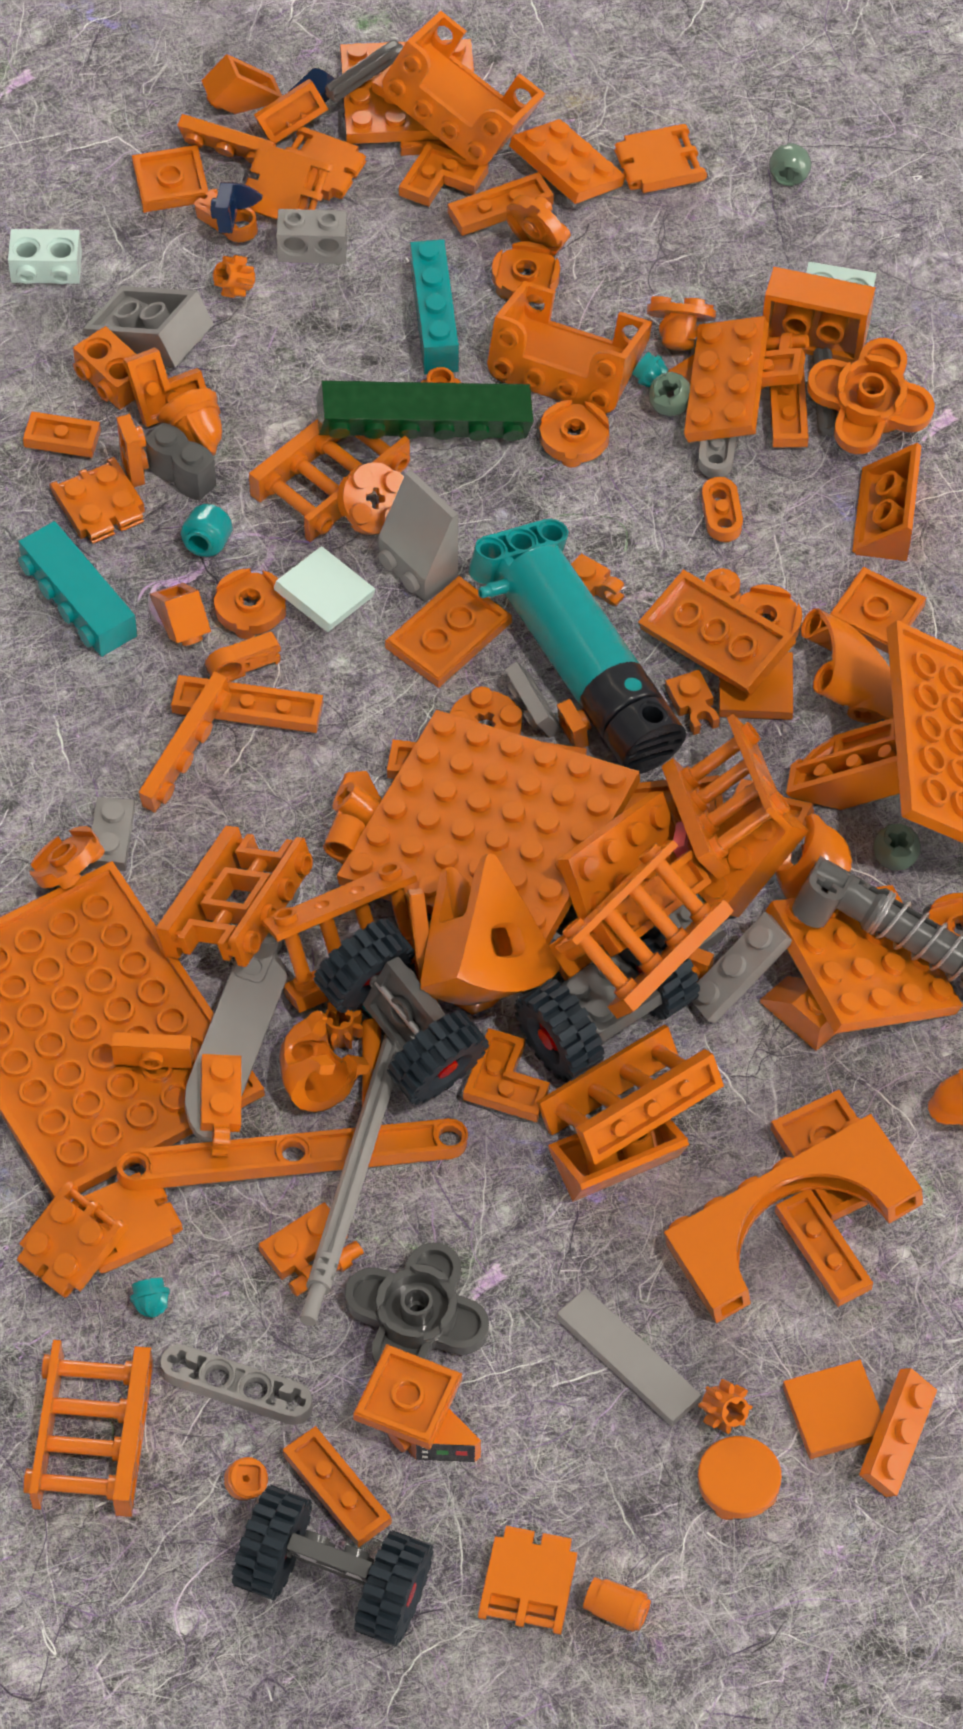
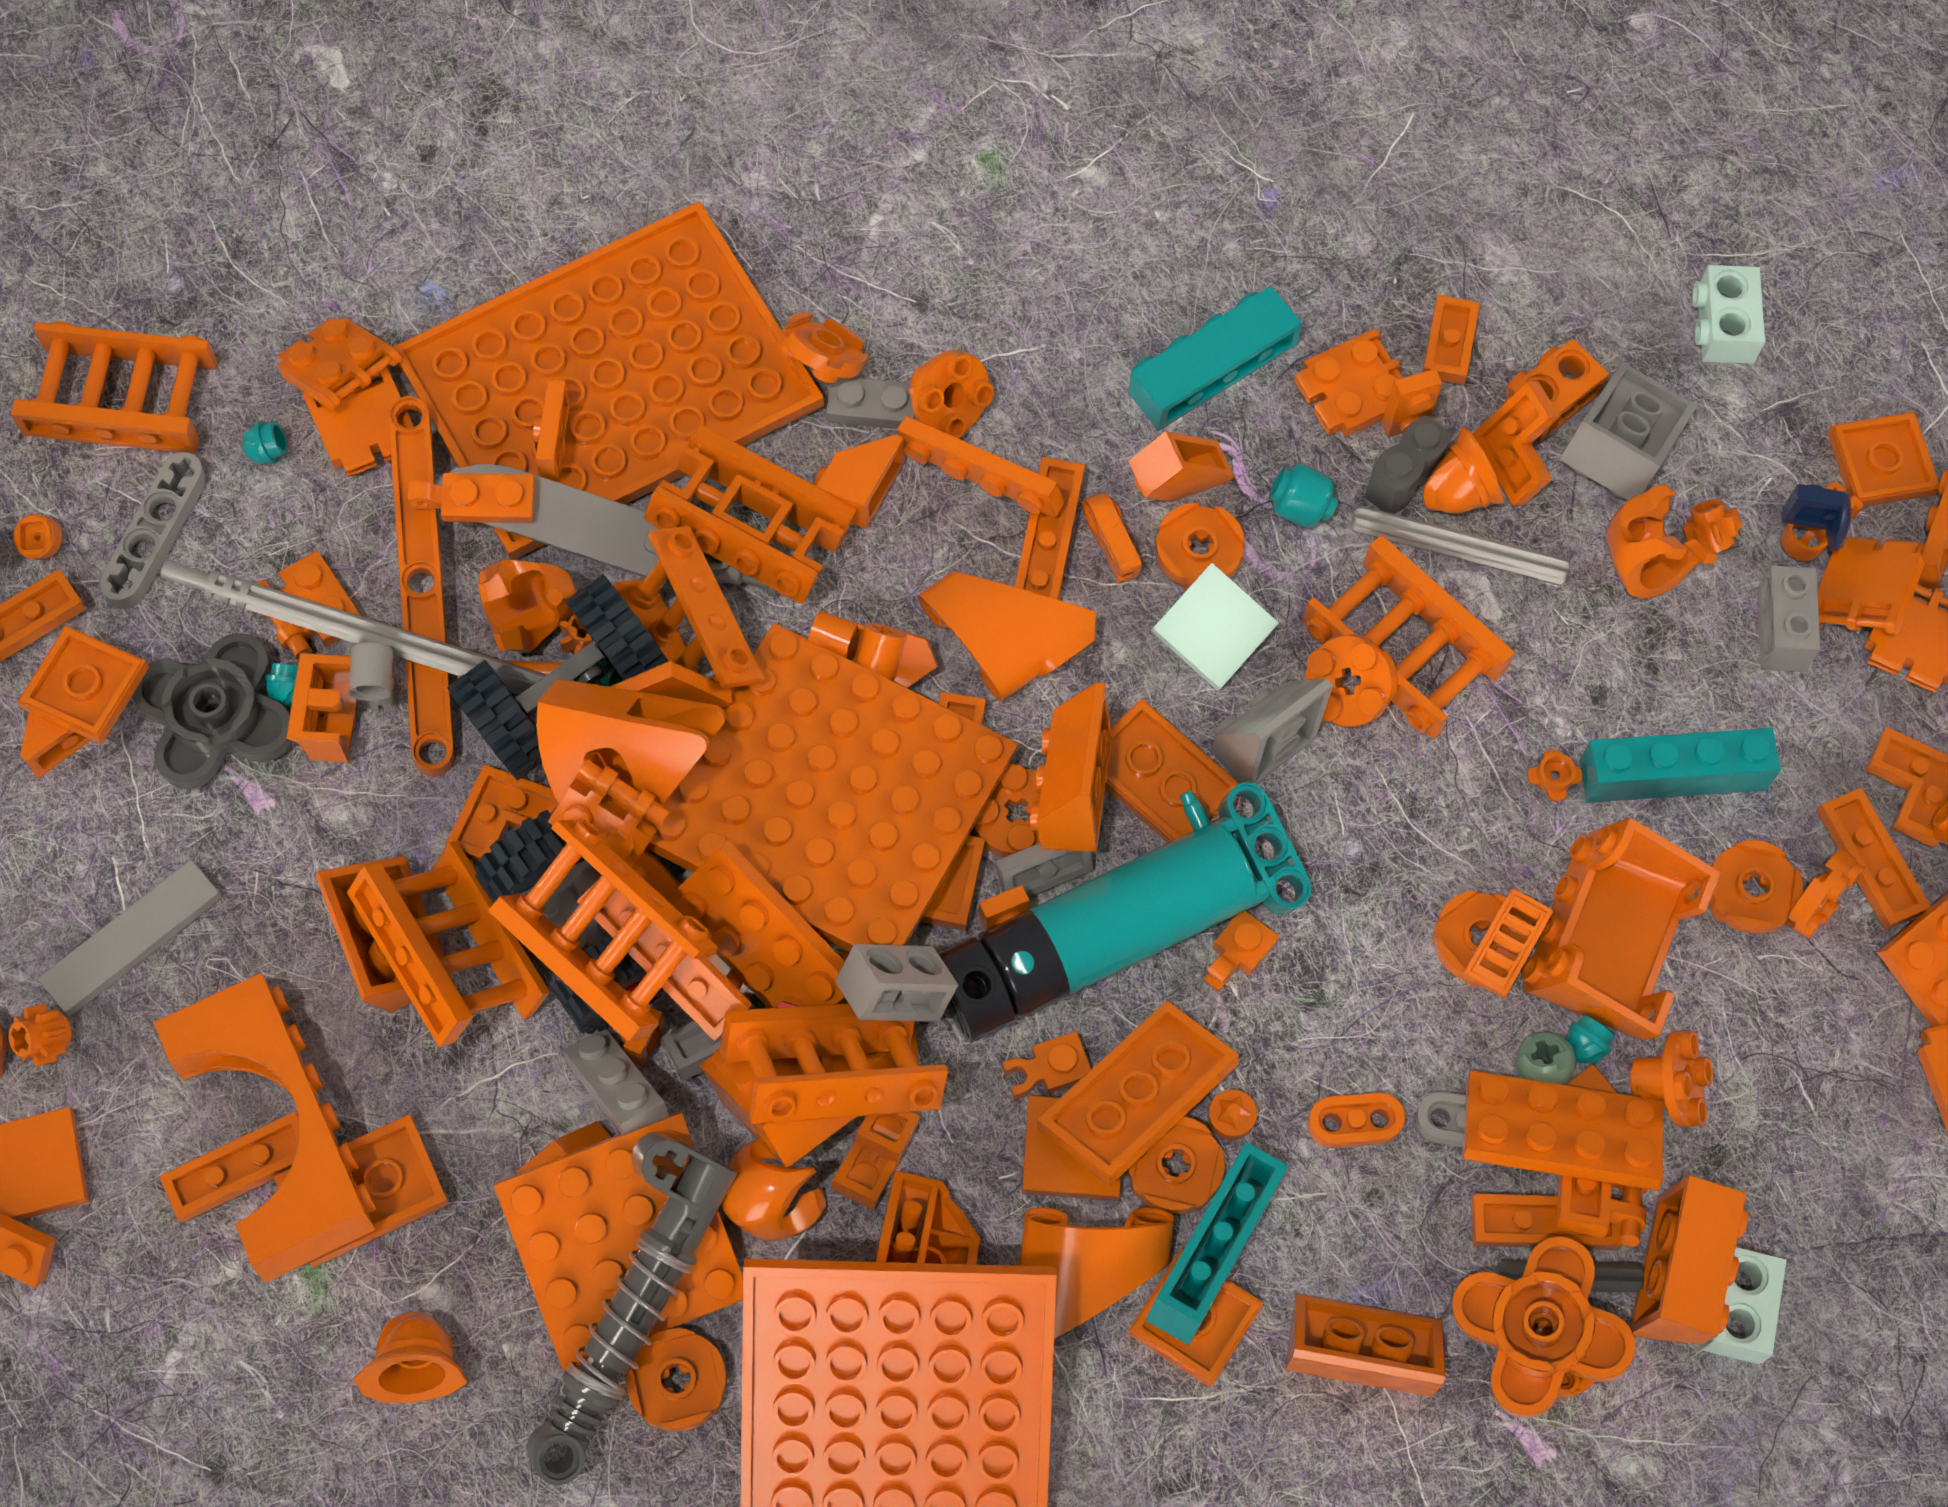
camera: 90 degrees right, 10 degrees up
dark green brick [316,380,534,441] -> none
none -> teal plate [265,663,298,707]
none -> orange window [286,653,358,763]
none -> light grey pin [349,642,398,711]
none -> orange plate [548,759,670,868]
none -> orange slope [814,434,905,529]
none -> light grey brick [835,944,959,1022]
none -> orange plate [909,350,994,439]
none -> orange panel [917,571,1096,702]
none -> orange slope [1030,682,1112,852]
none -> teal brick [1146,1142,1289,1345]
none -> light grey axle [1351,506,1570,585]
none -> orange slope [1462,889,1553,999]
none -> orange piece [1606,484,1718,599]

